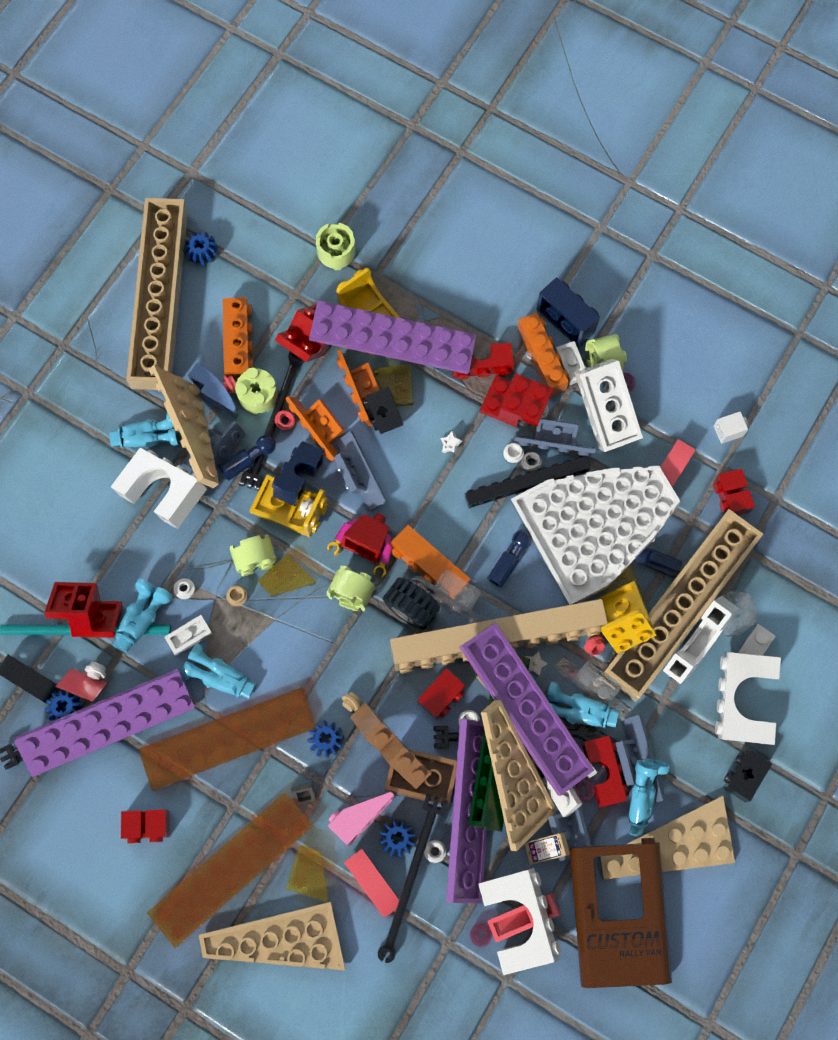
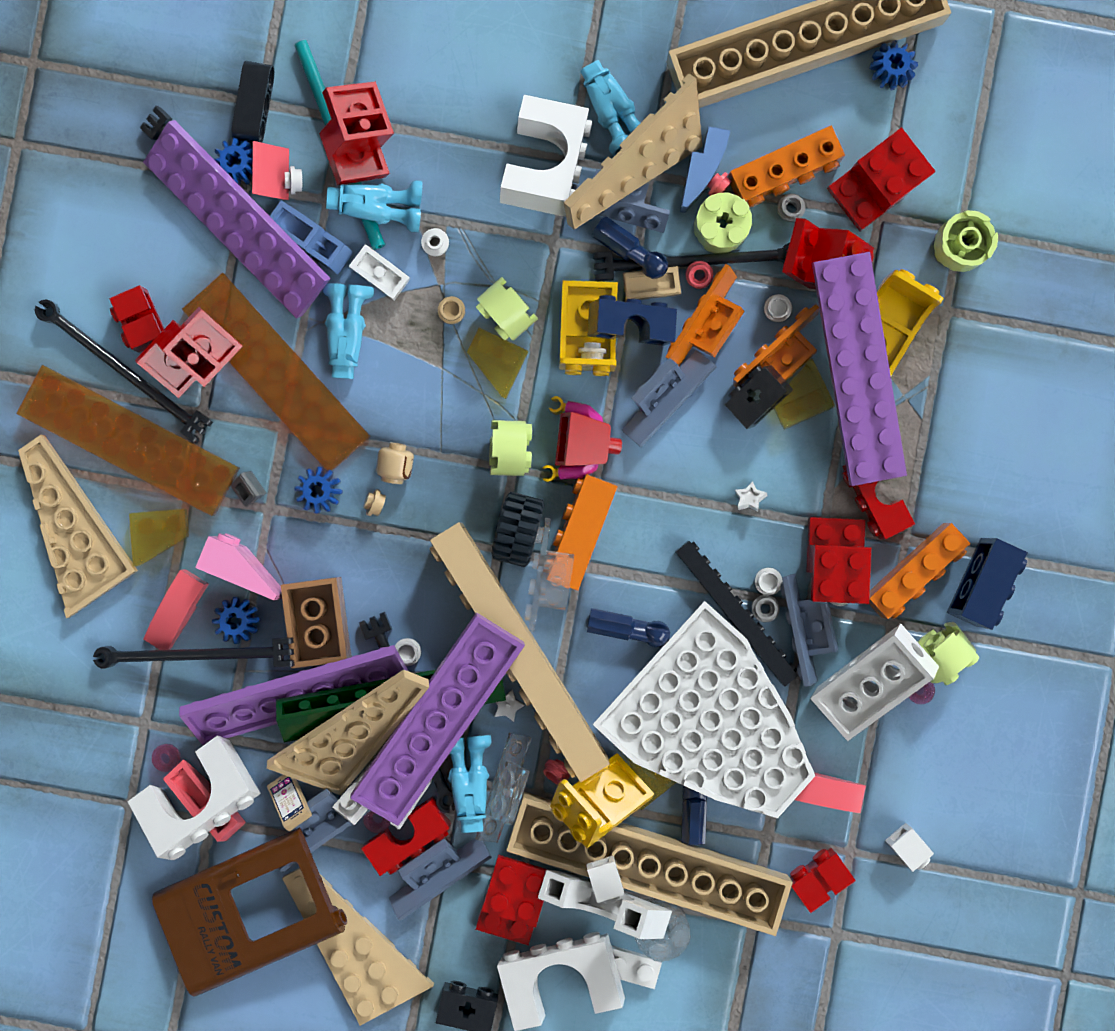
camera: 70 degrees right, 15 degrees up
medium nougat arch [350,702,432,789] -> none
red piece [417,668,465,720] -> none
white plate [424,840,446,863] -> none
white plate [555,341,585,385] -> none
medium azure piece [629,759,670,836] -> none
none -> black hinge [34,299,213,444]
none -> bracket [135,307,243,398]
none -> medium blue slope [270,200,354,275]
none -> tan head [376,442,414,484]
none -> red bracket [475,855,552,946]
none -> white brick [587,856,625,904]
none -> tan tile [623,266,681,300]
none -> white plate [764,294,792,322]
none -> light grey plate [777,194,805,222]
none -> red bracket [827,127,936,232]

